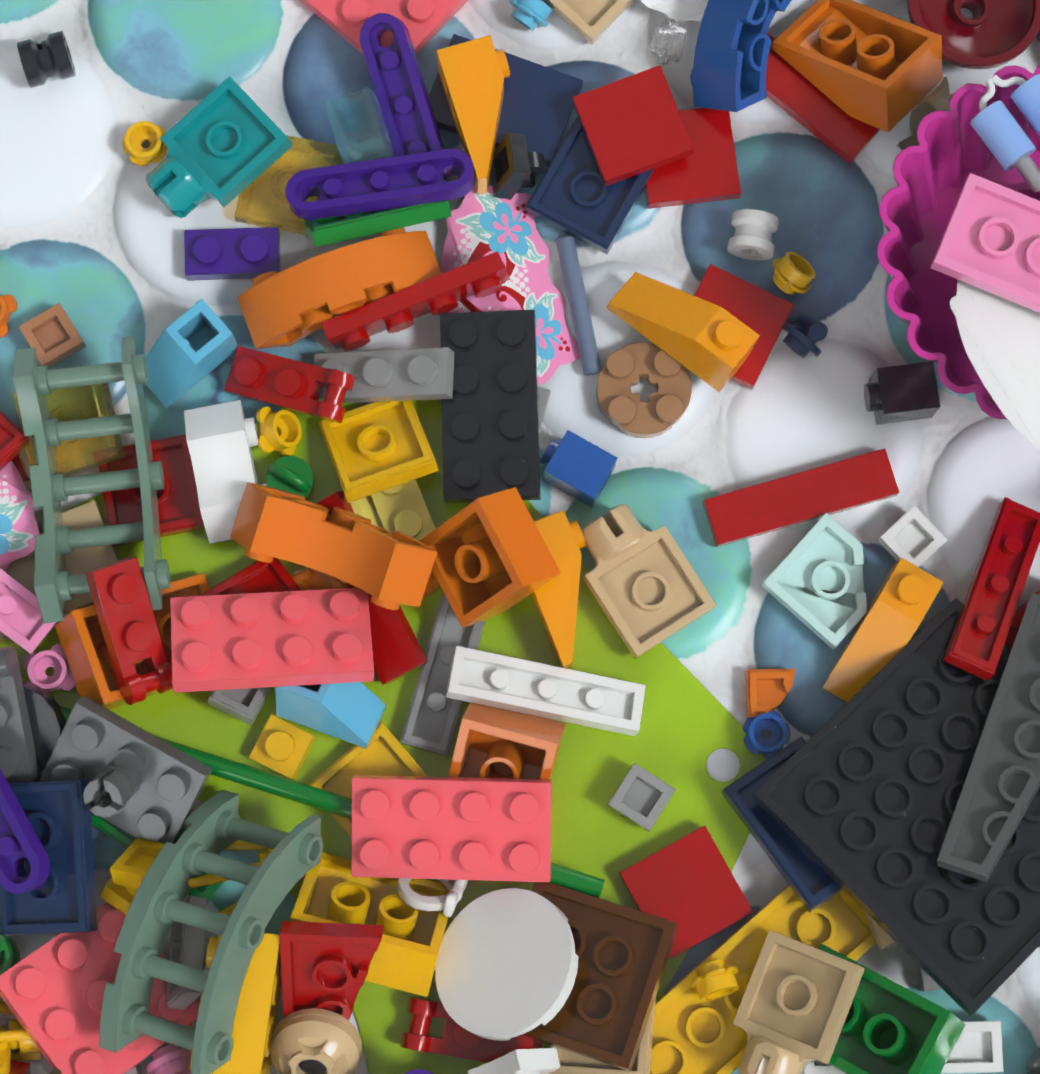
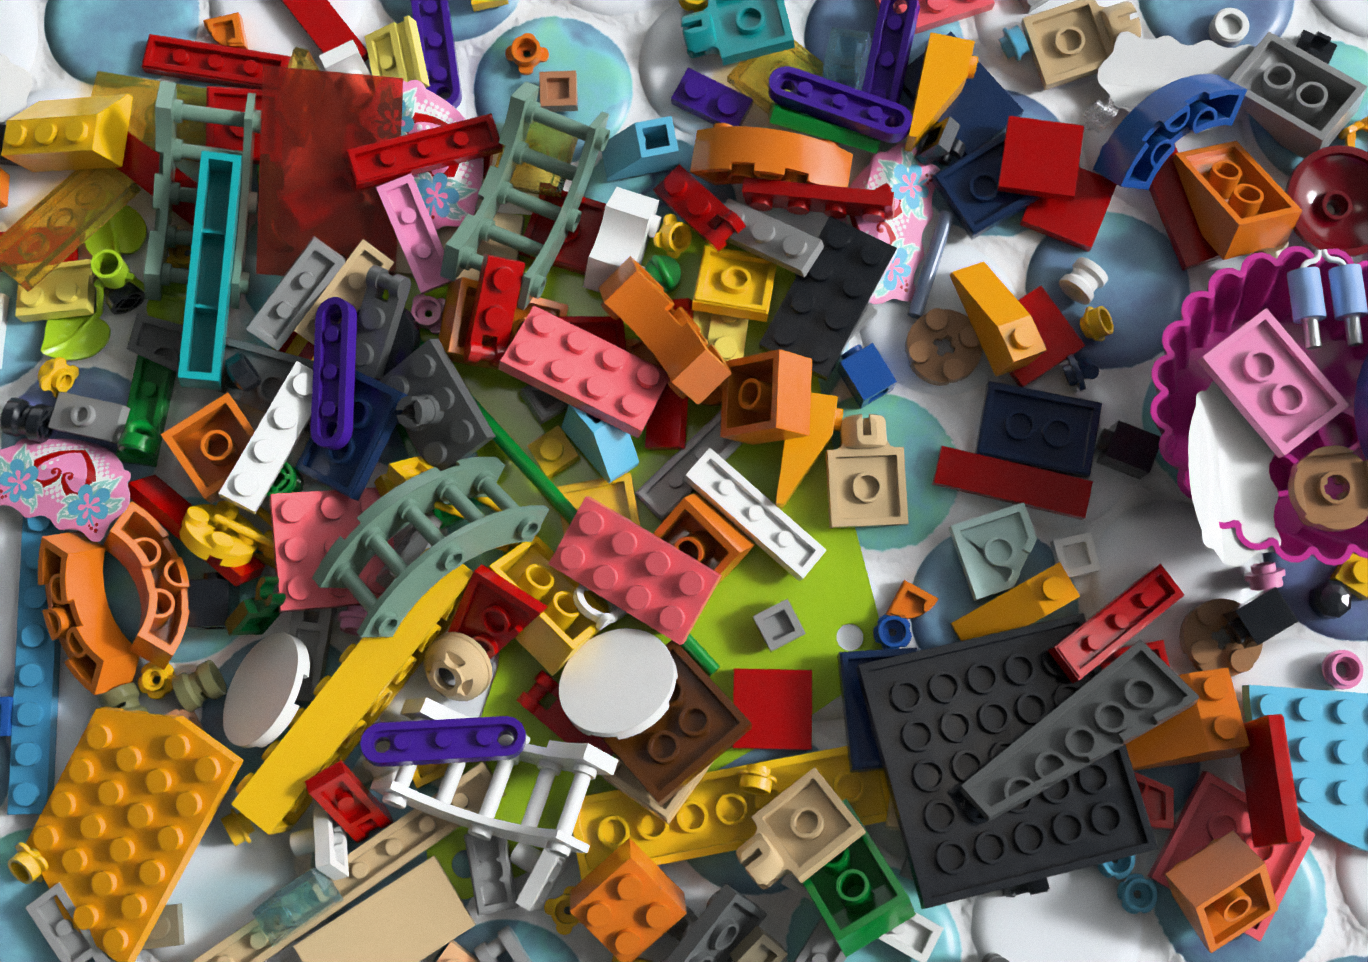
camera: 40 degrees right, 0 degrees up
none -> dark blue tile [975,381,1102,479]

